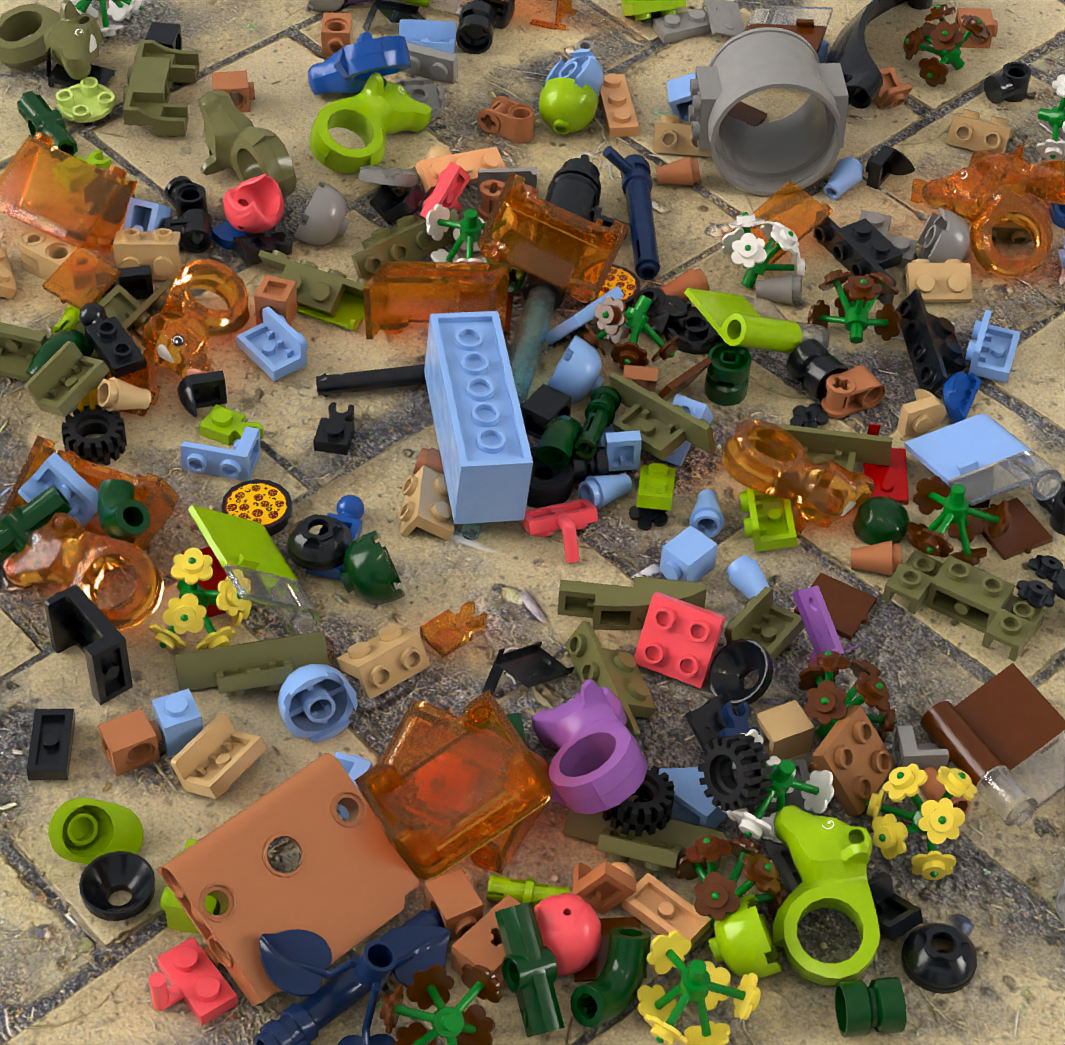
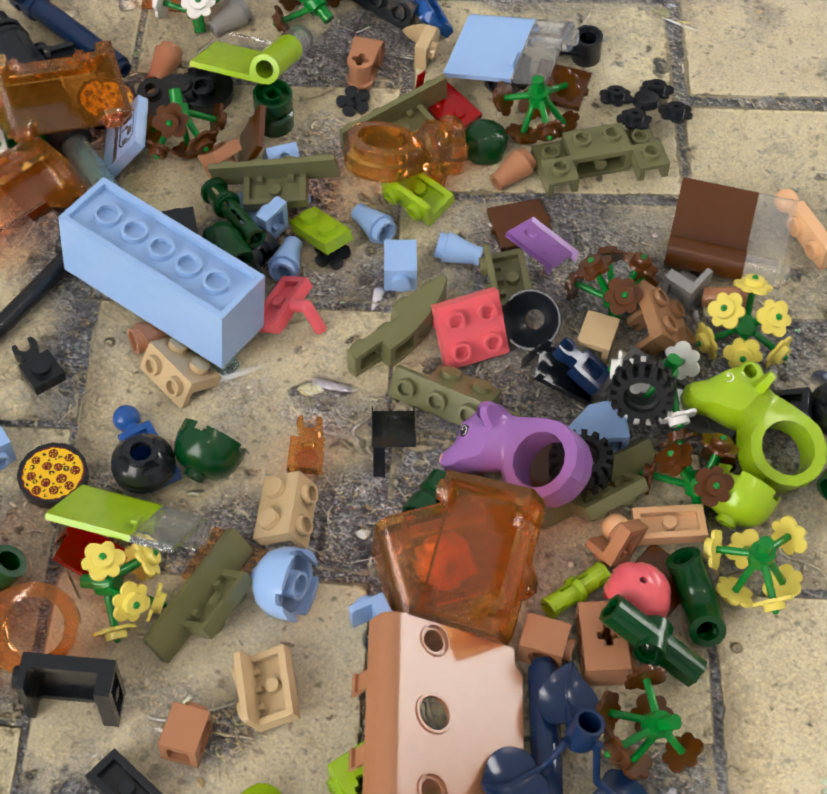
camera: 45 degrees left, 10 degrees up
light blue brick [152,688,203,757] -> none
light blue cylinder [546,335,604,404] -> none
black wheel [786,339,848,400] -> none

